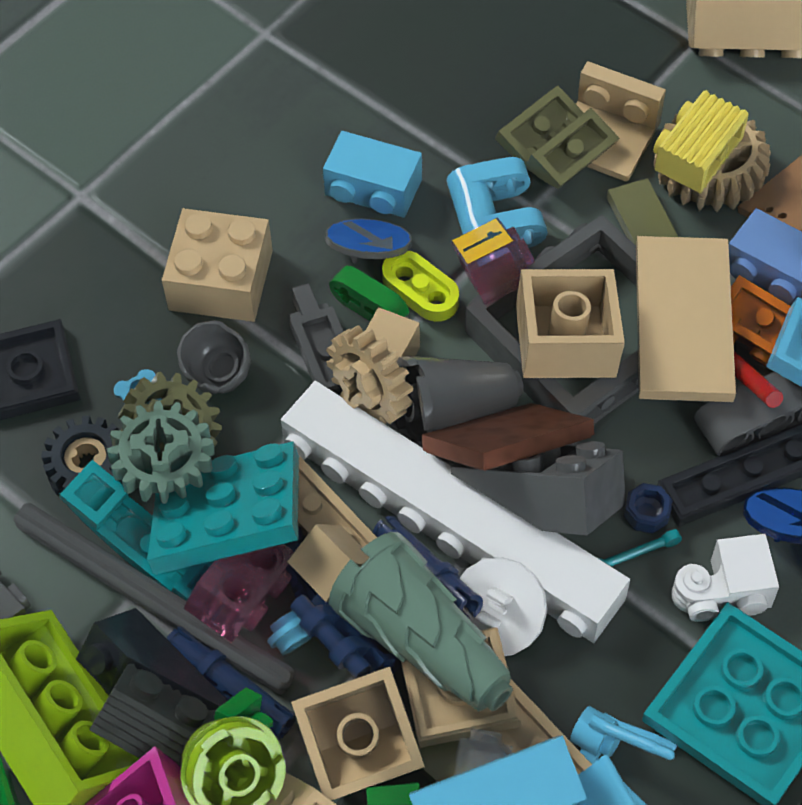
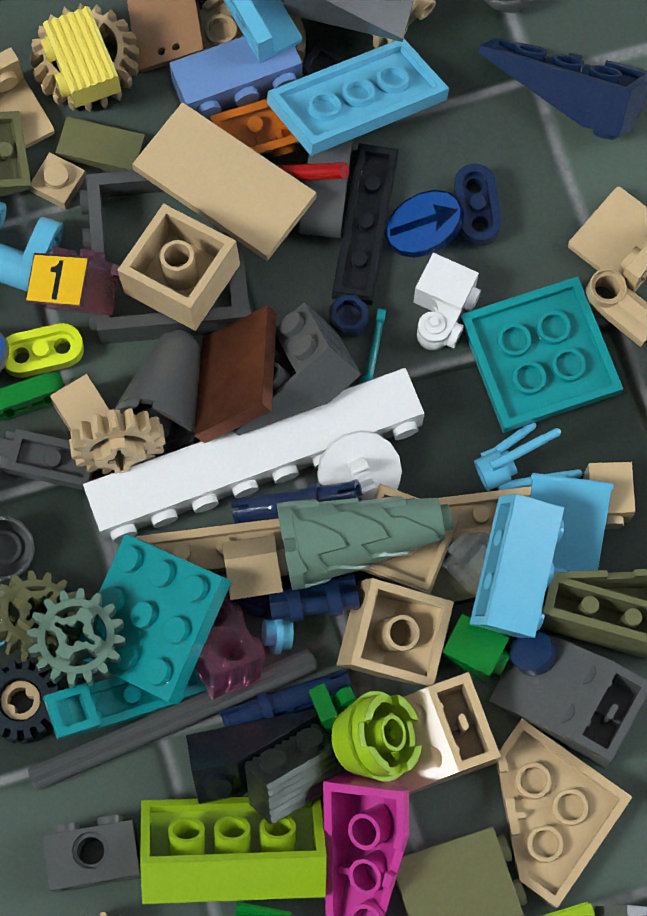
camera: 60 degrees left, 15 degrees up
none -> tan plate [30,152,86,210]

